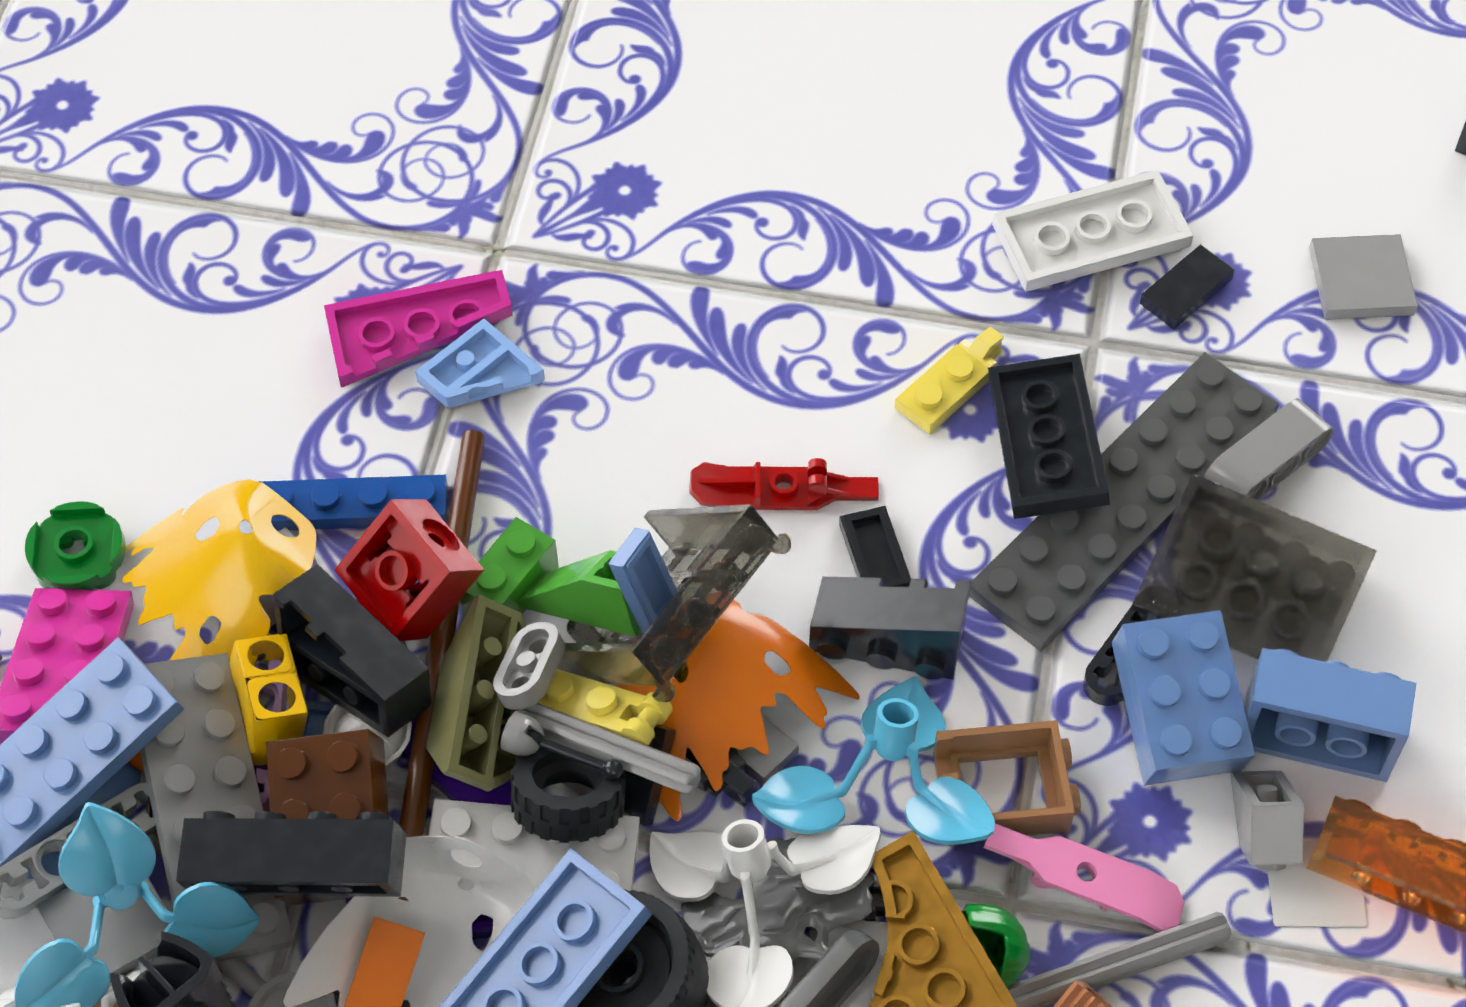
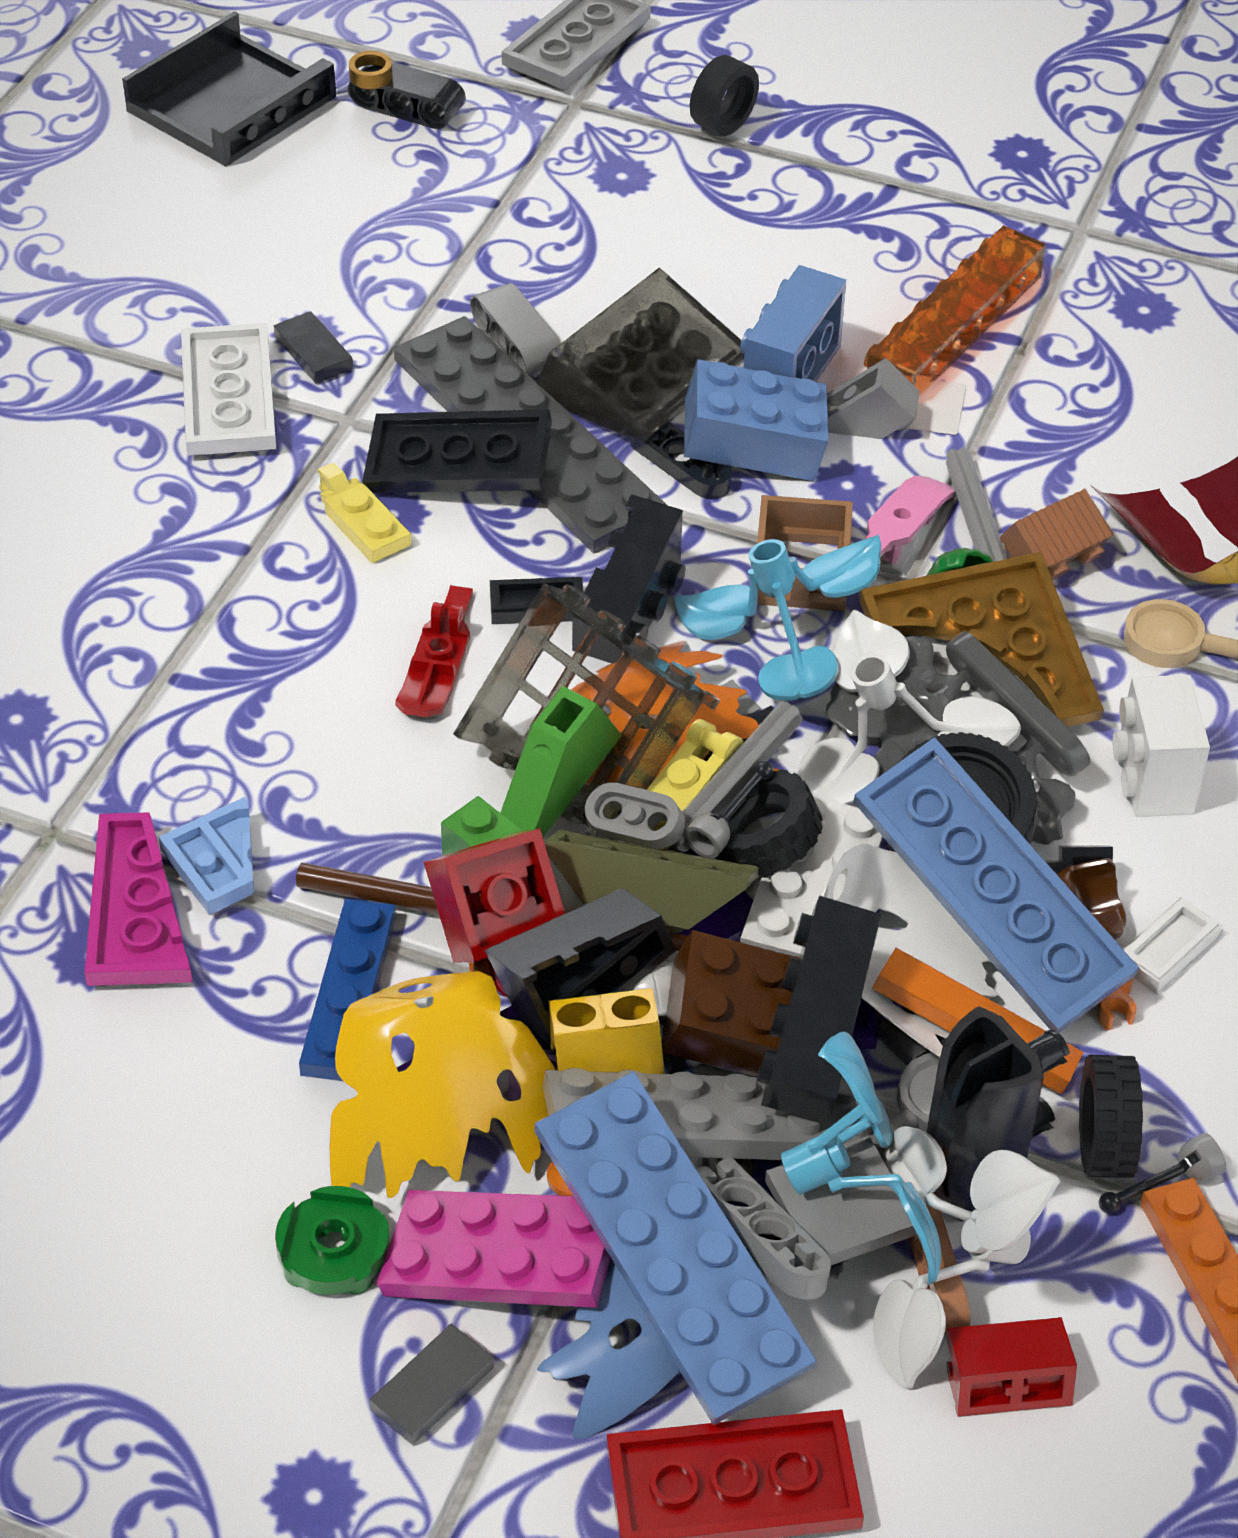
camera: 80 degrees left, 10 degrees down
medium blue tile [608,527,682,636] -> none
light grey tile [1309,234,1418,319] -> none

